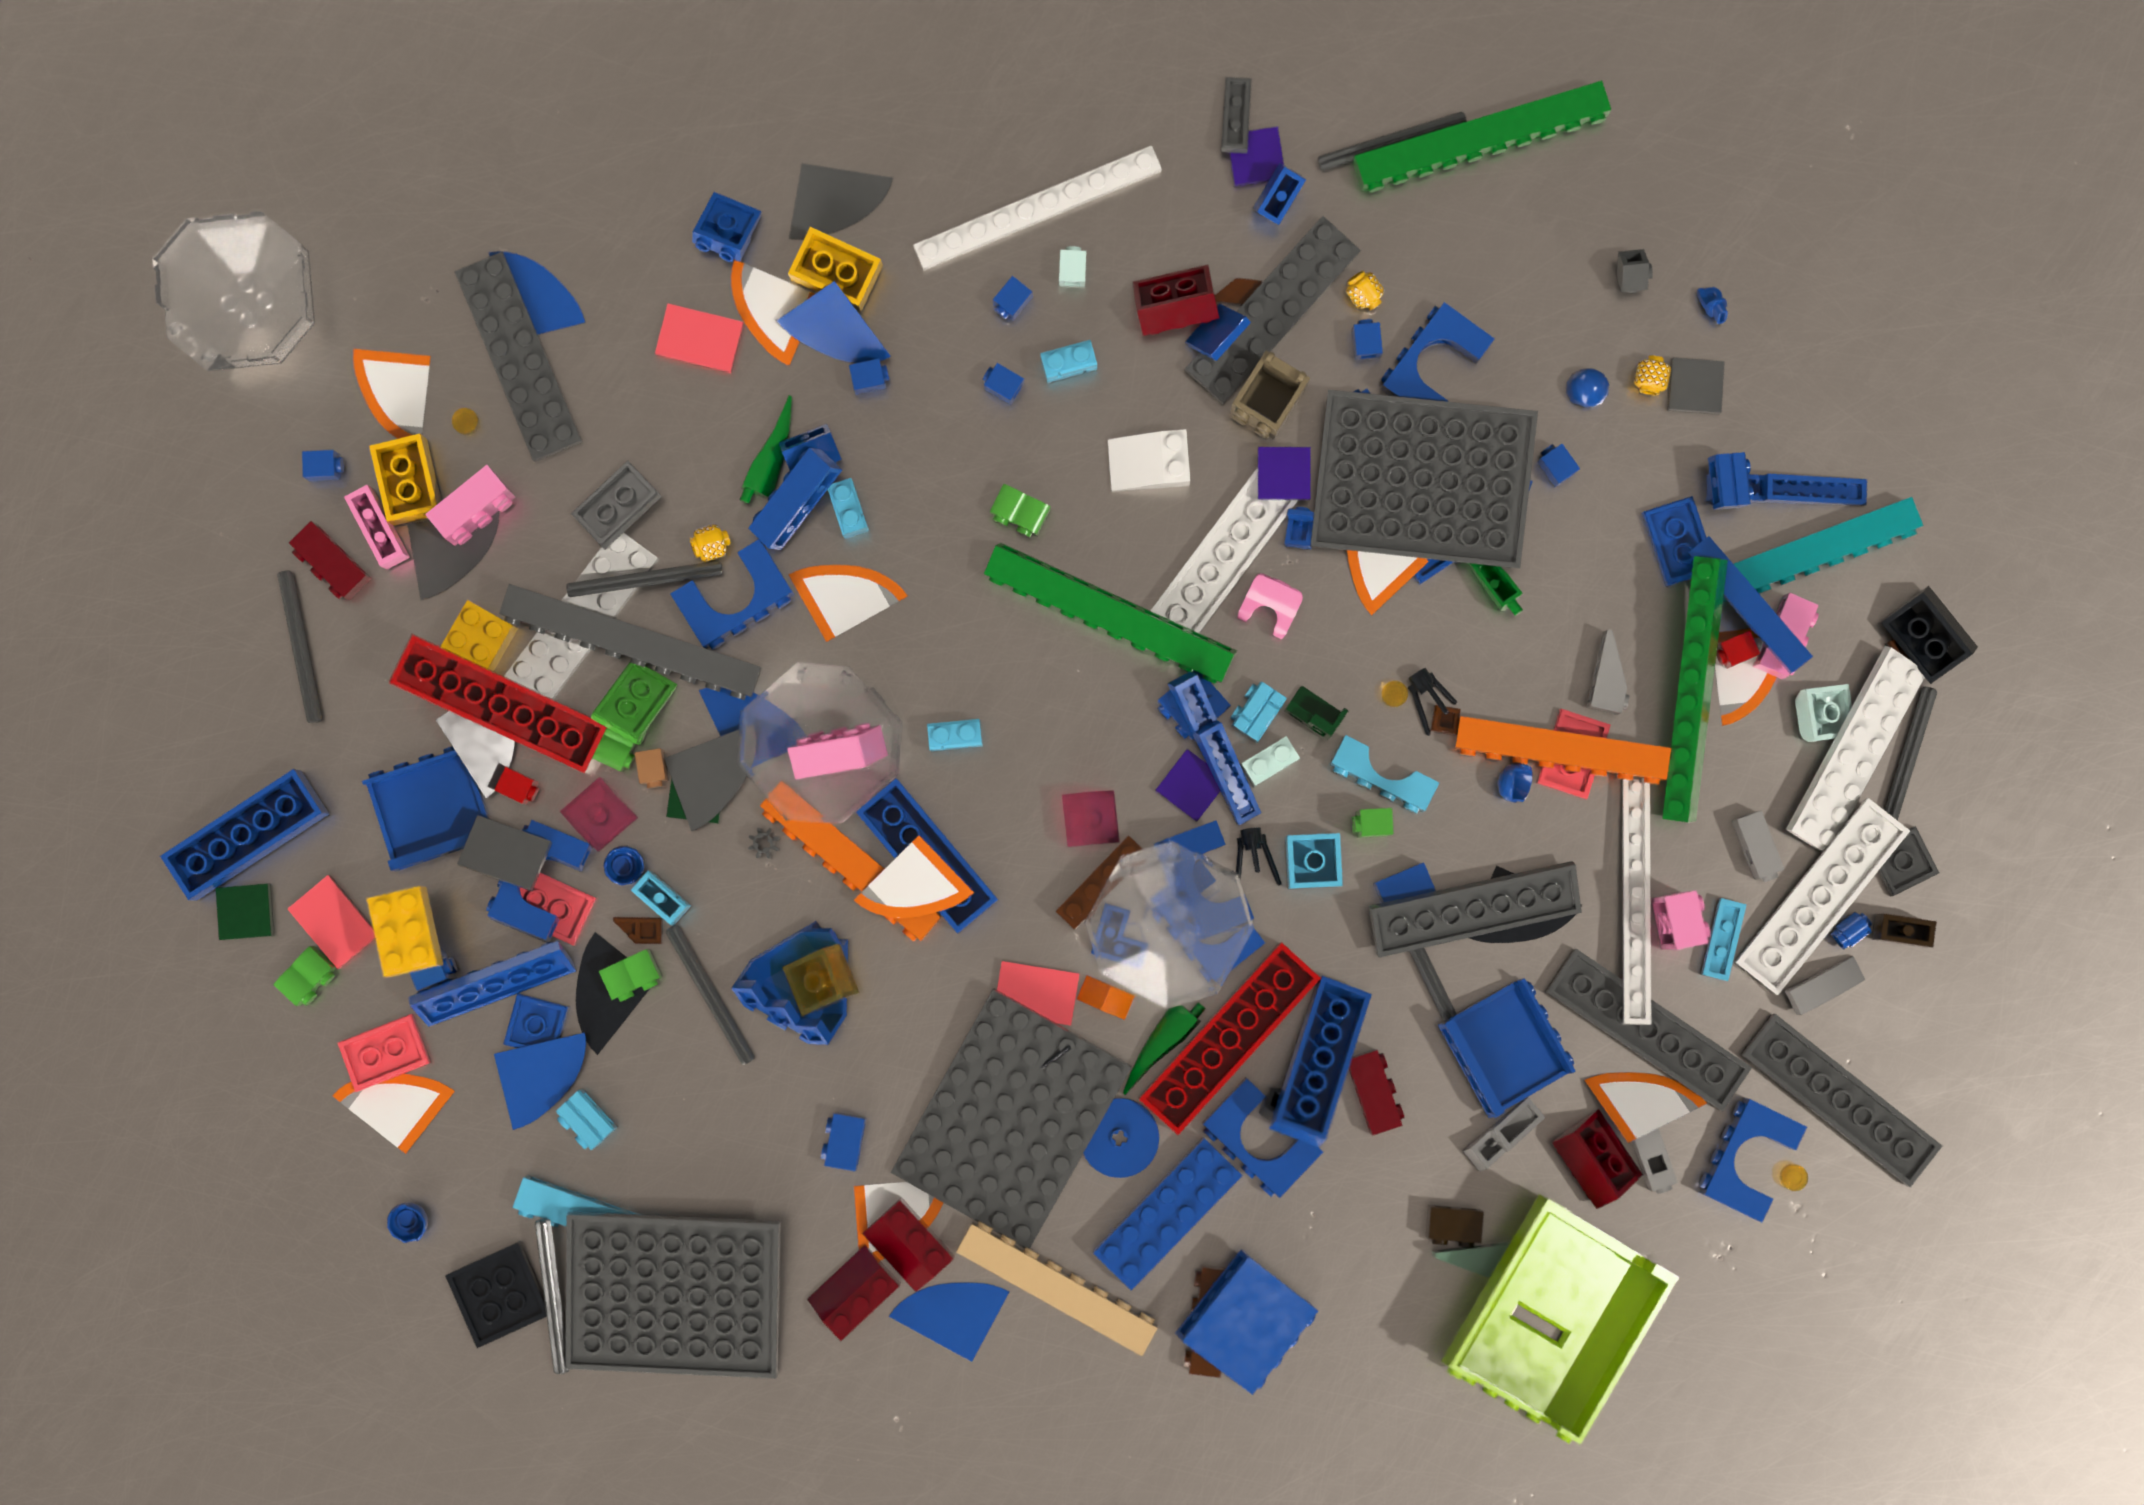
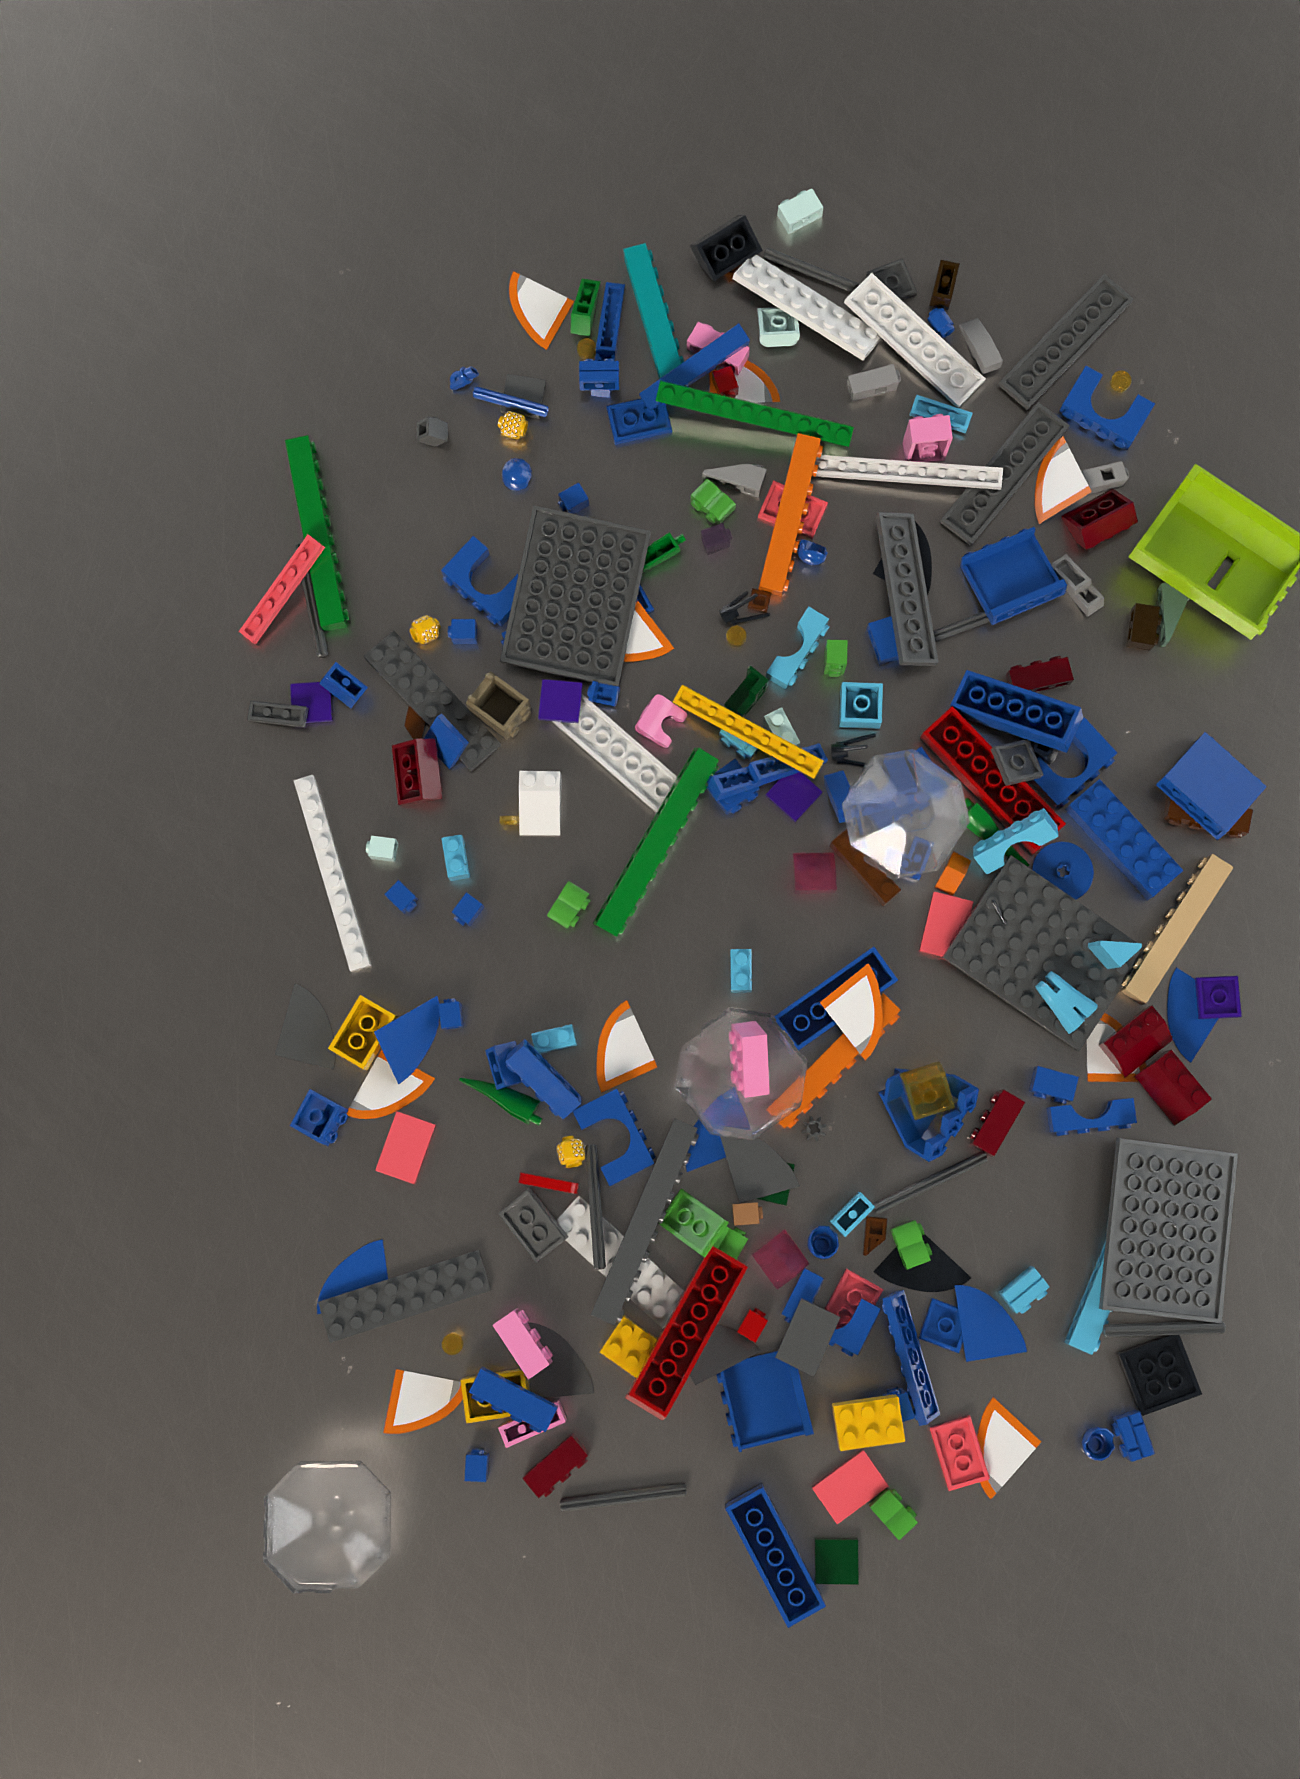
camera: 80 degrees left, 5 degrees down
none -> coral plate [239,535,325,644]
none -> blue brick [469,1367,558,1433]
none -> blue axle [473,386,549,417]
none -> clear yellow tile [499,816,519,825]
none -> sticker [509,271,574,350]
none -> red beam [518,1172,579,1194]
none -> green slope [571,279,601,336]
none -> clear yellow tile [577,338,596,359]
none -> yellow tile [673,685,824,779]
none -> bright green brick [691,479,736,526]
none -> clear purple brick [701,523,732,555]
none -> light aqua brick [777,188,823,234]
none -> dark red brick [969,1089,1025,1157]
none -> medium azure arch [973,808,1059,874]
none -> dark grey tile [991,739,1044,786]
none -> medium azure piece [1035,971,1098,1034]
none -> blue arch [1046,1098,1137,1136]
none -> medium azure slope [1088,941,1142,969]
none -> blue brick [1111,1410,1155,1462]
none -> dark purple tile [1195,976,1242,1019]

